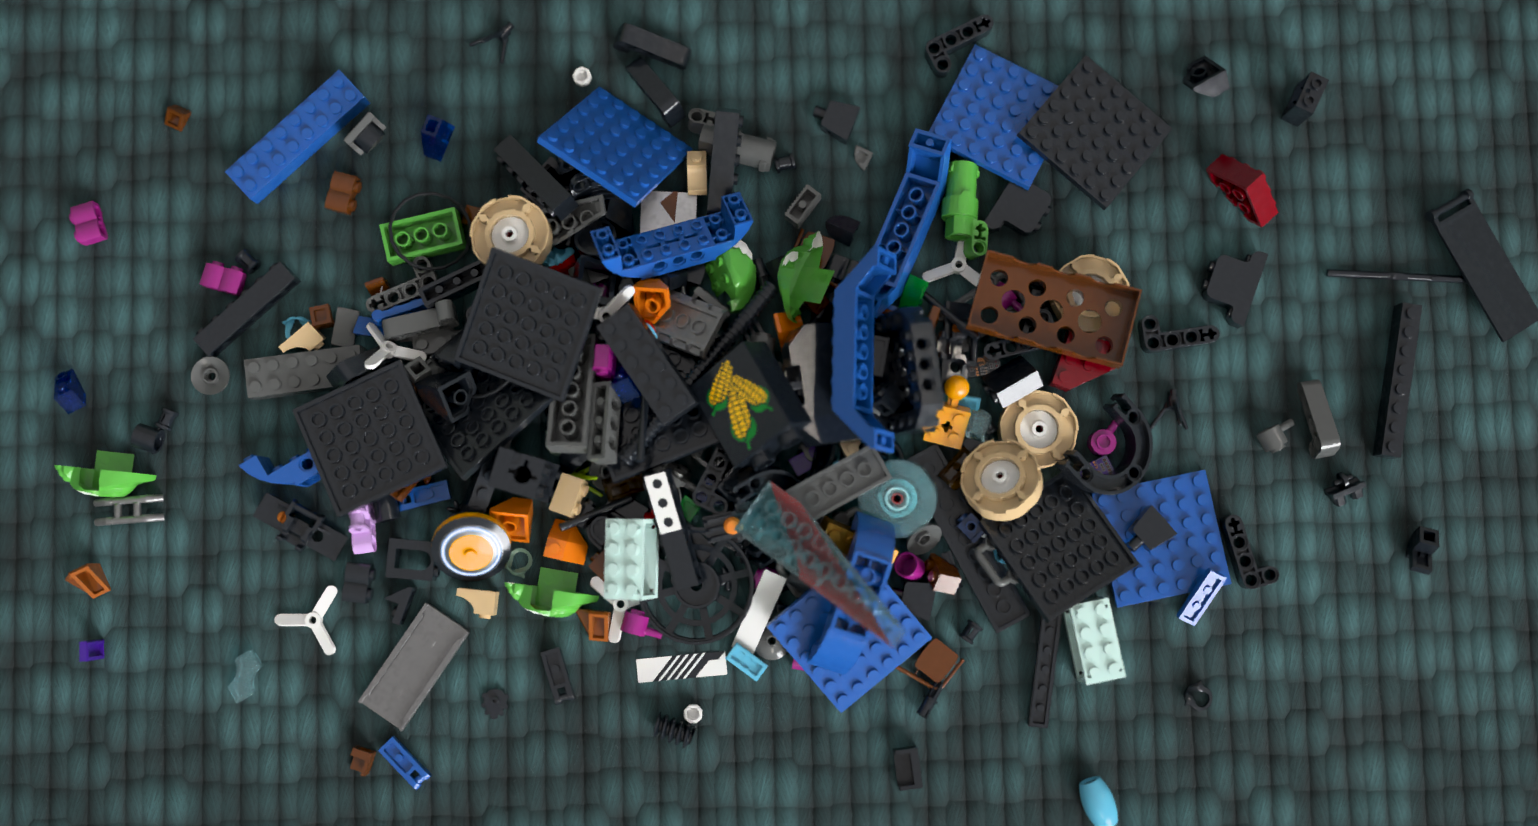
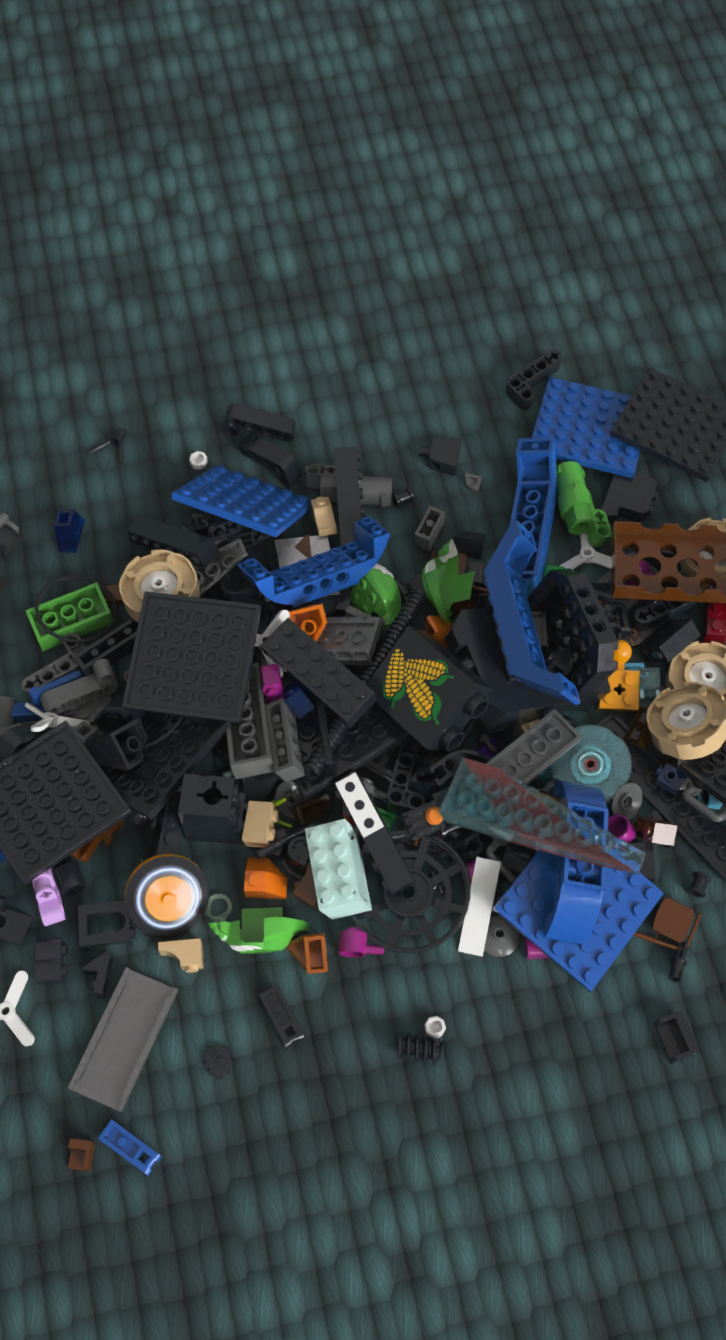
camera: 15 degrees left, 20 degrees down
reddish brown slope [364,277,390,296] -> none
blue plate [399,480,452,512] -> none
orange slope [489,497,533,543] -> none
white piece [590,576,653,643] -> none
white sticker [636,651,727,683] -> none
medium azure plate [725,642,768,682] -> none

